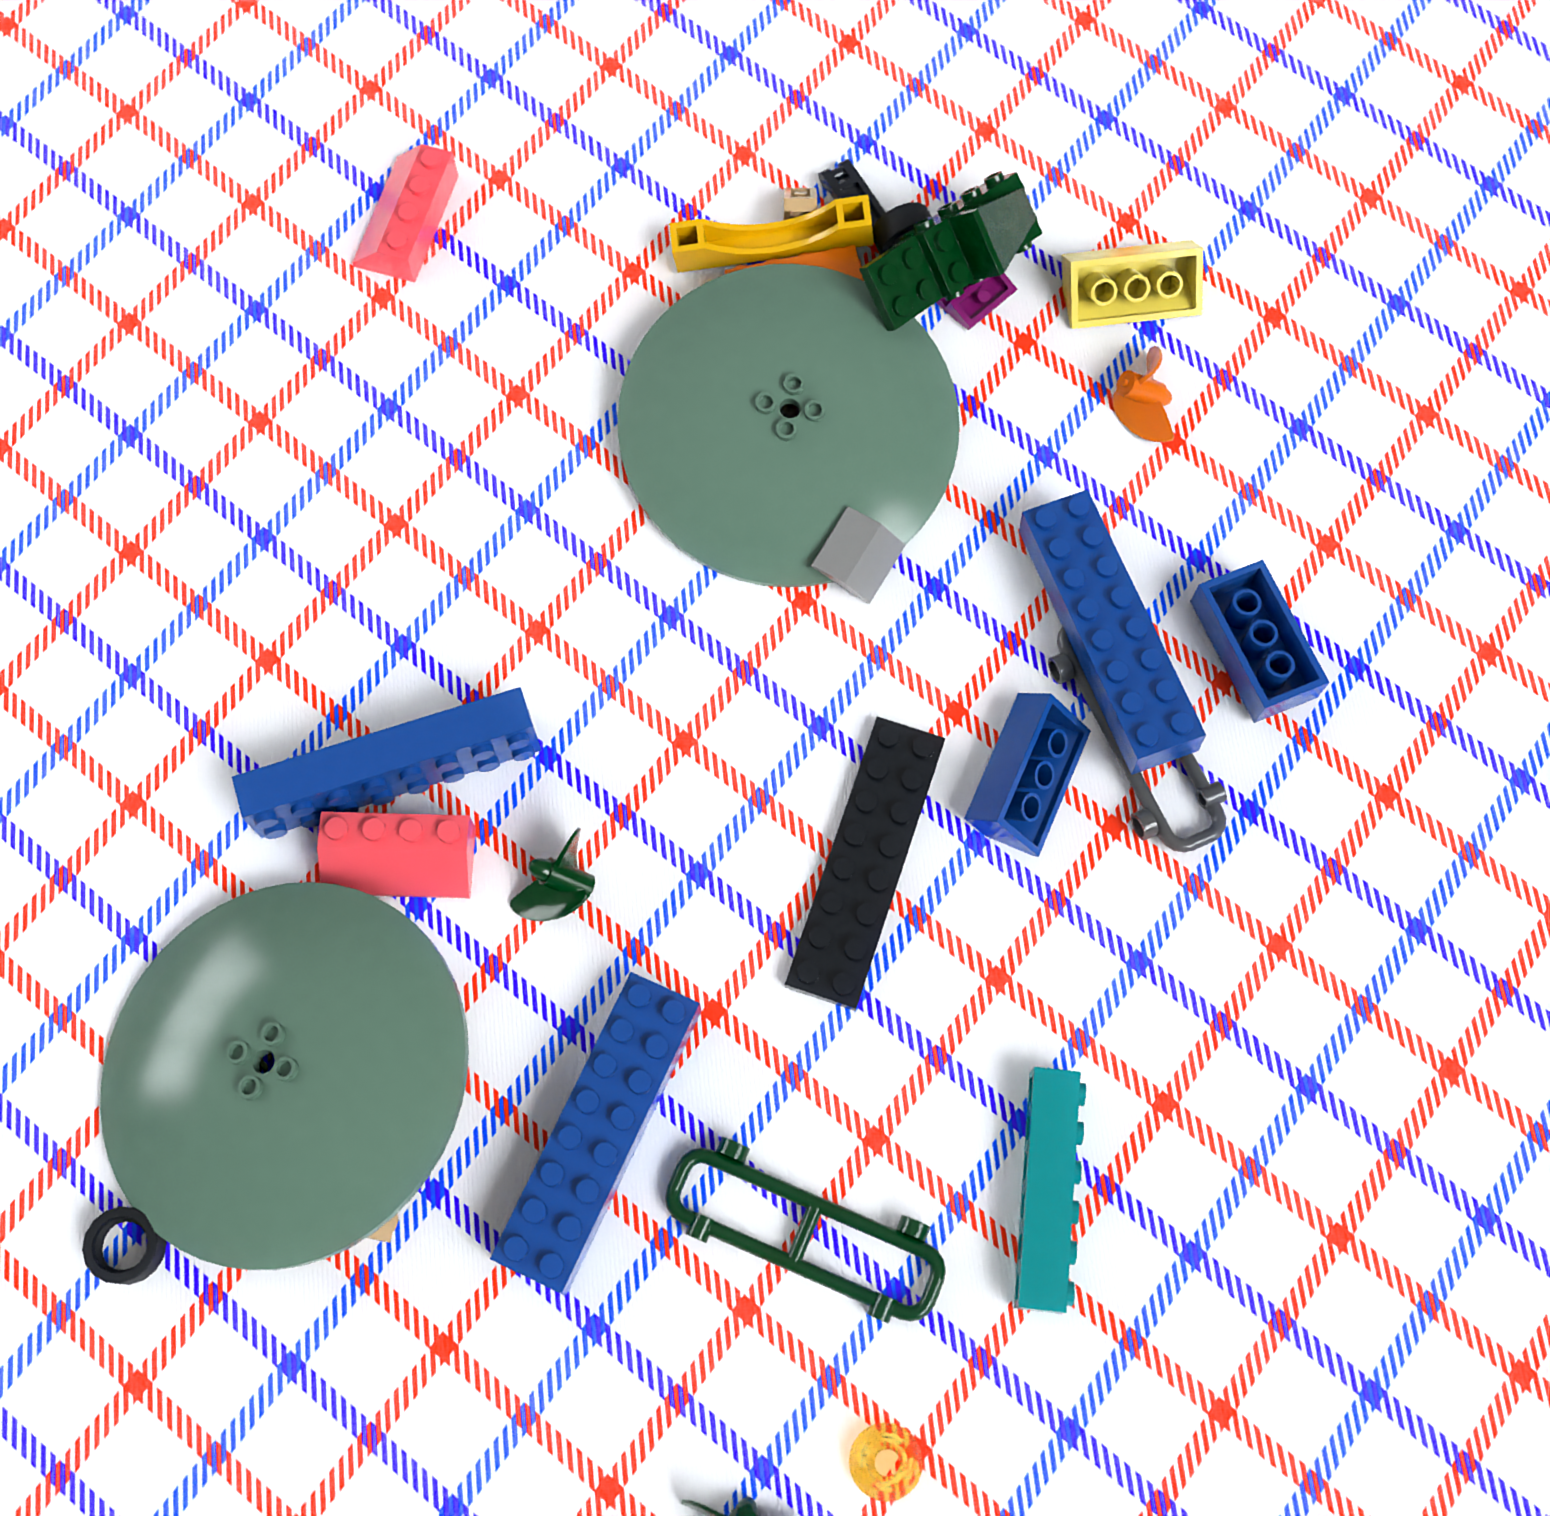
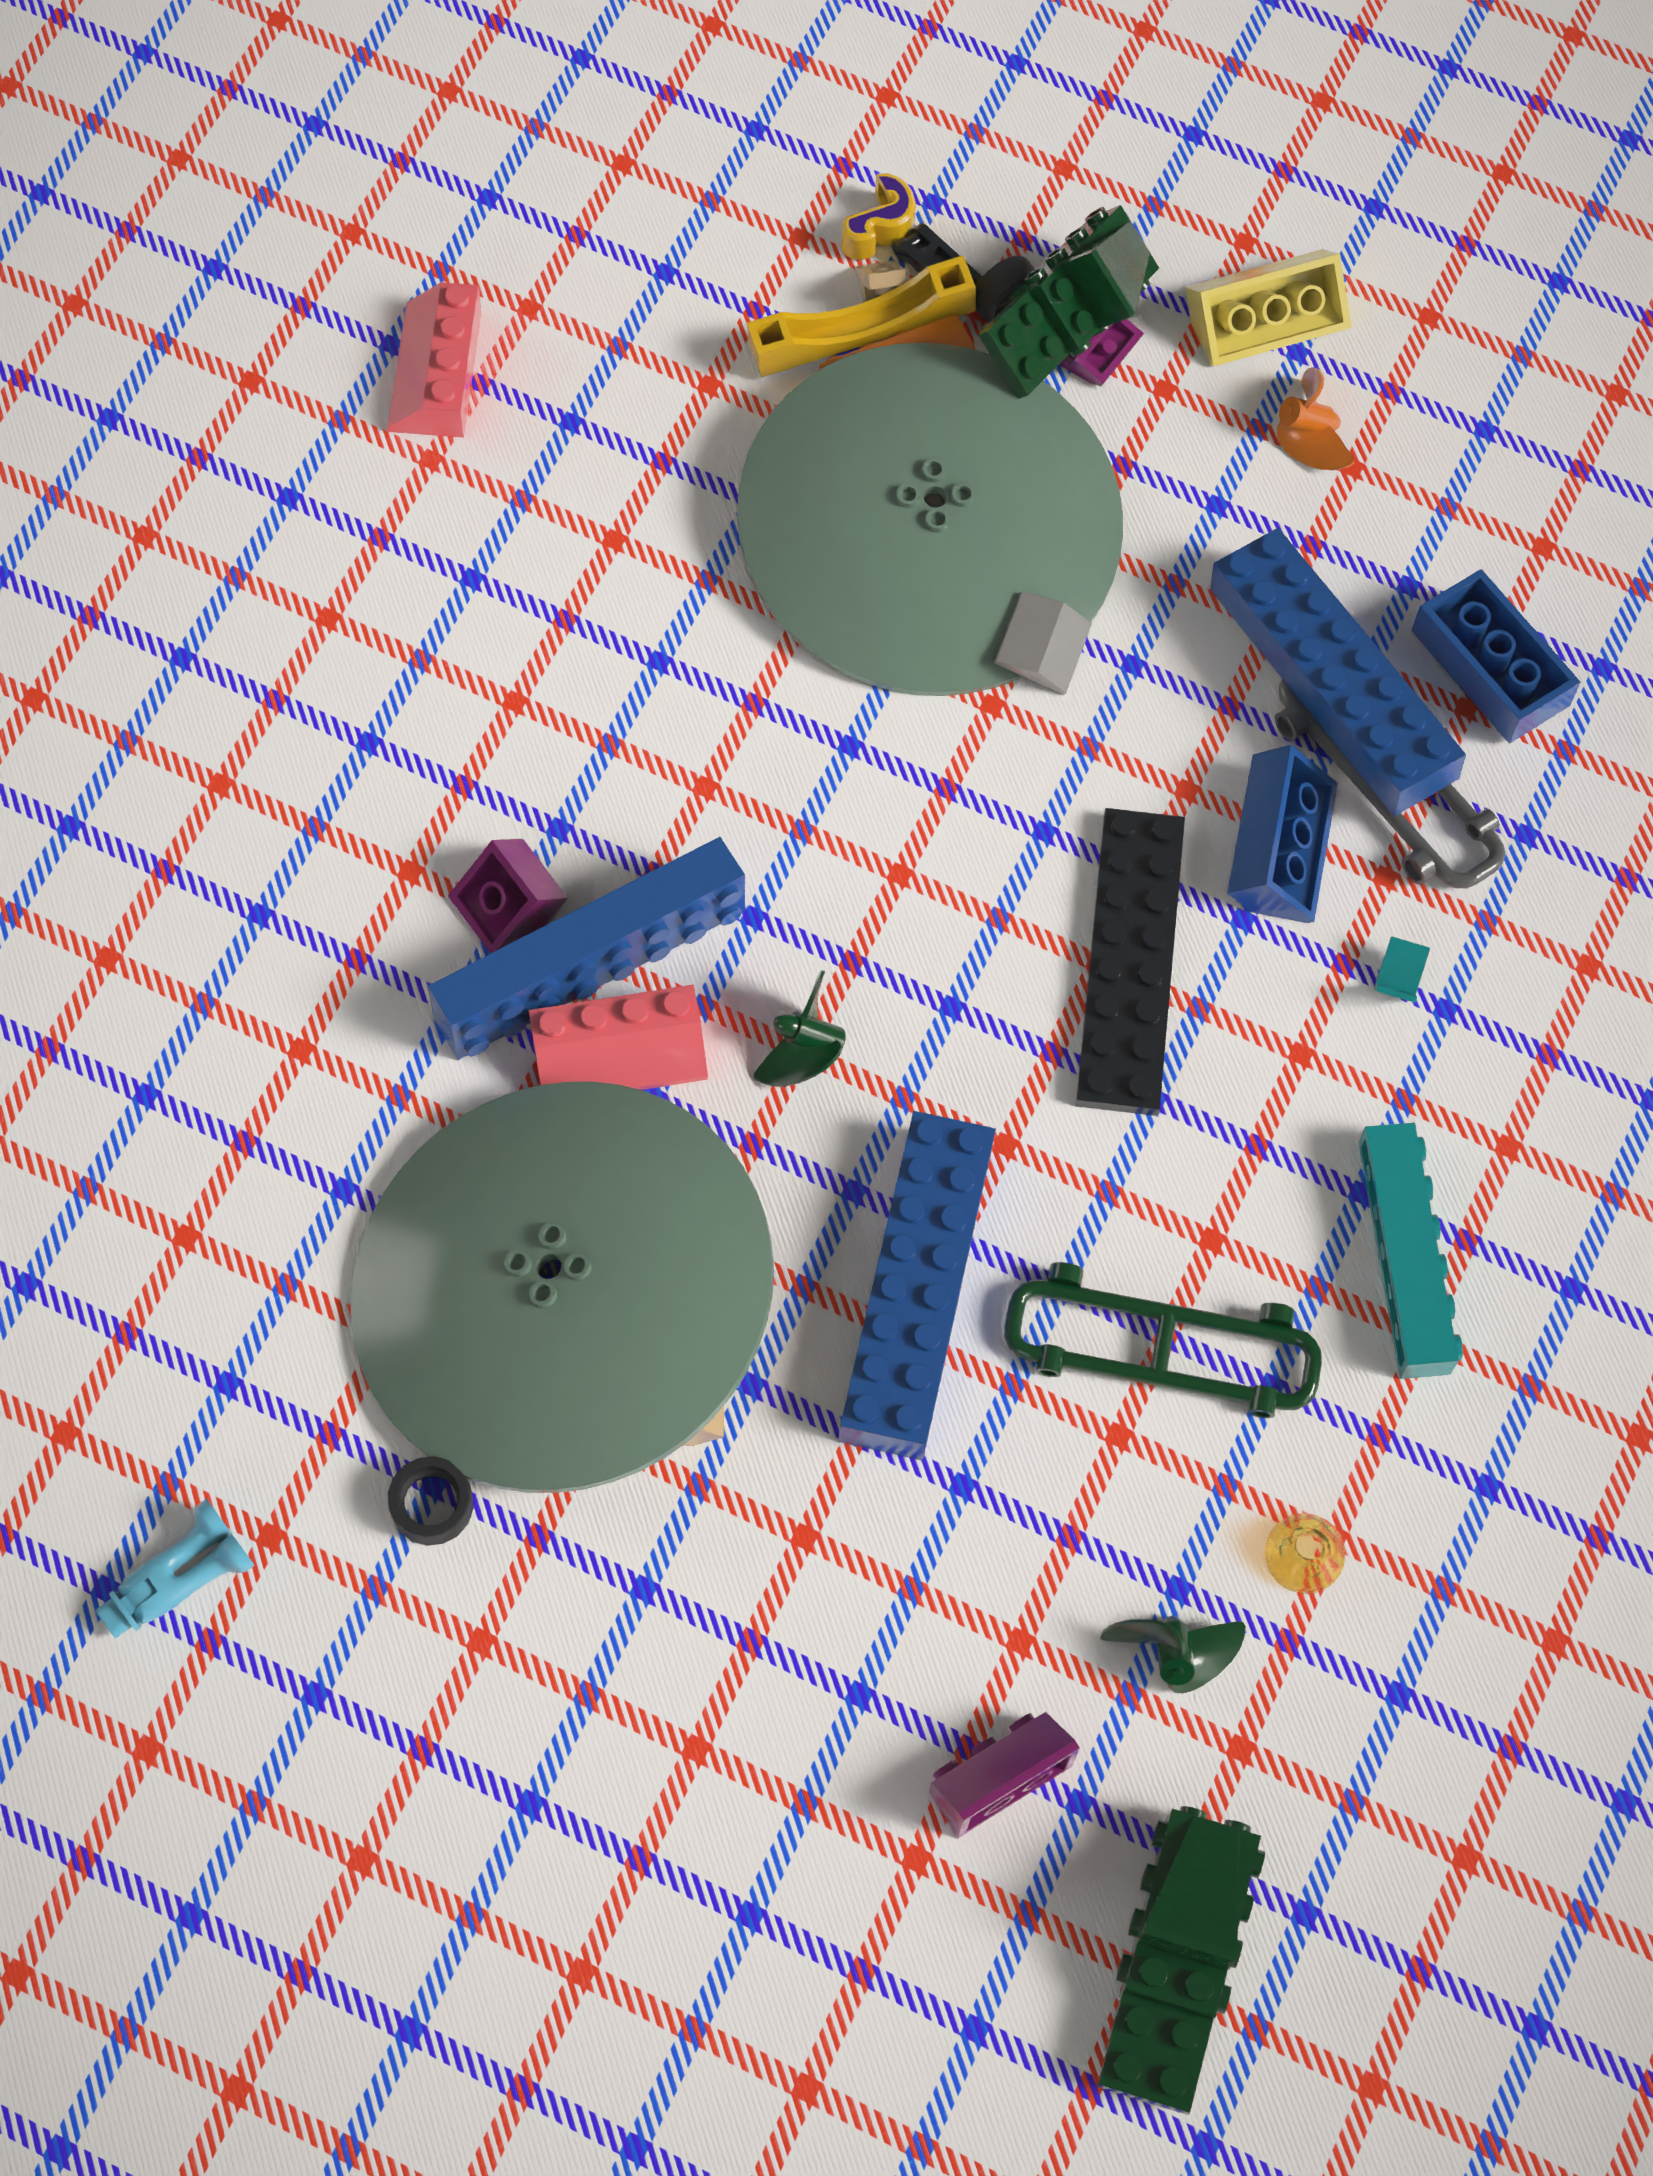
camera: 15 degrees left, 5 degrees down
none -> magenta slope [448,839,568,954]
none -> yellow animal [841,173,916,260]
none -> teal bracket [1374,936,1430,1003]

